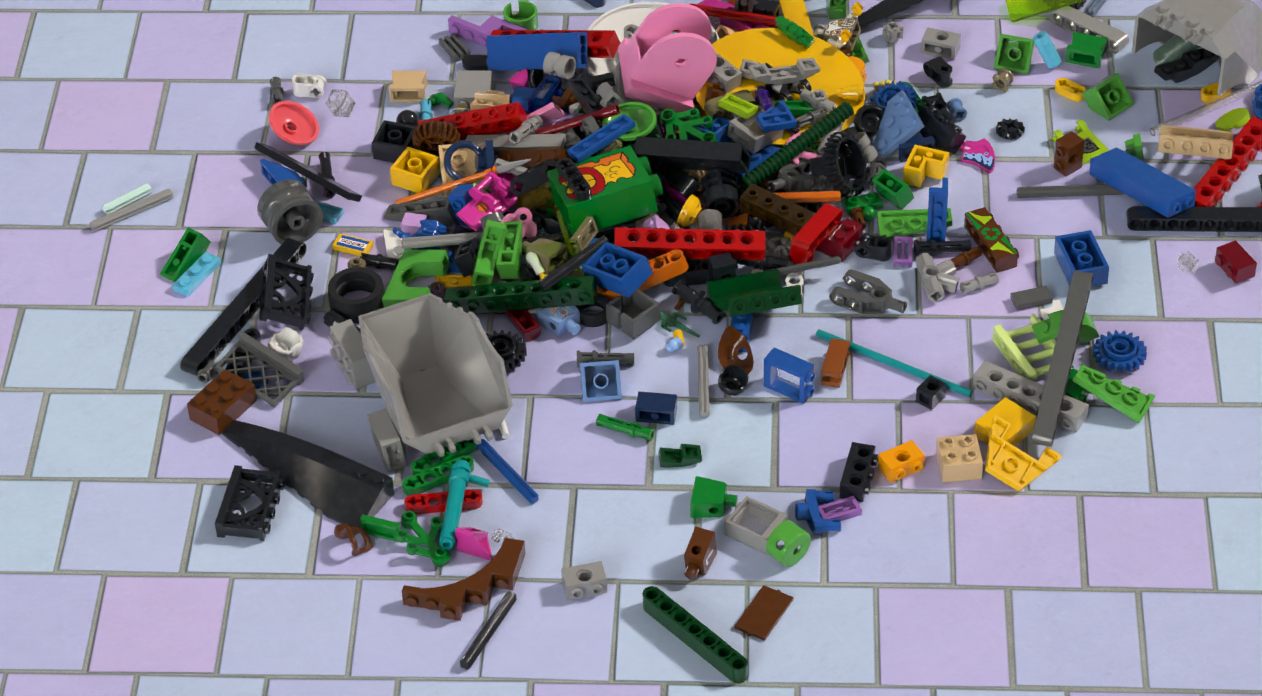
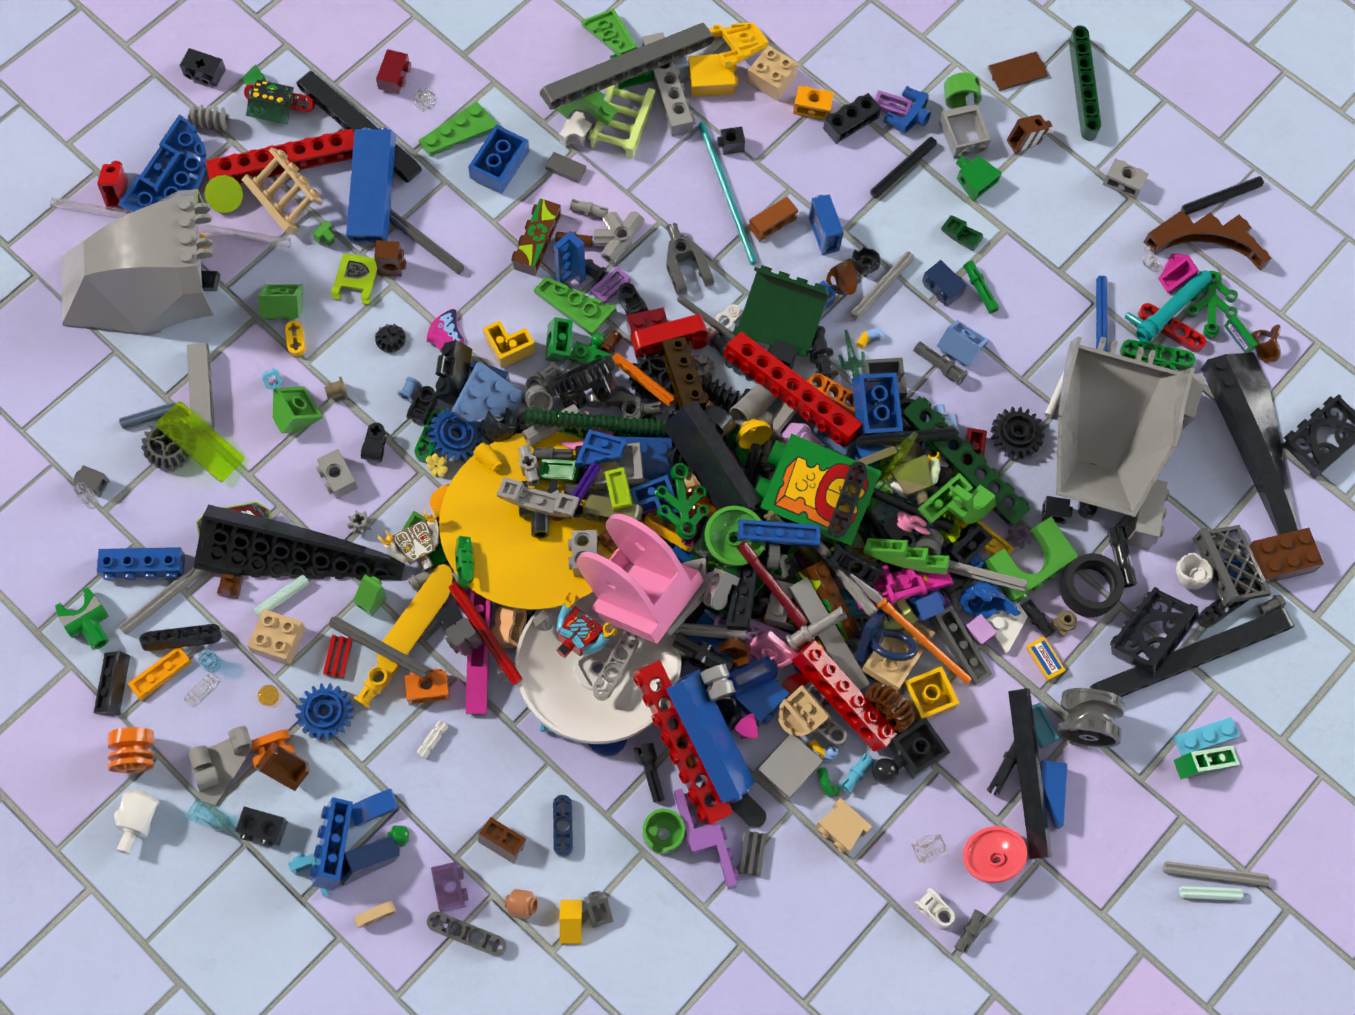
camera: 145 degrees left, 25 degrees up
light grey brick [740,59,760,81] -> none
green hips [1065,32,1107,69] -> none
blue gear [1093,330,1147,374] -> none
none -> bright green wing [418,101,498,157]
none -> bright green slope [864,538,950,574]
none -> black axle [870,137,937,199]

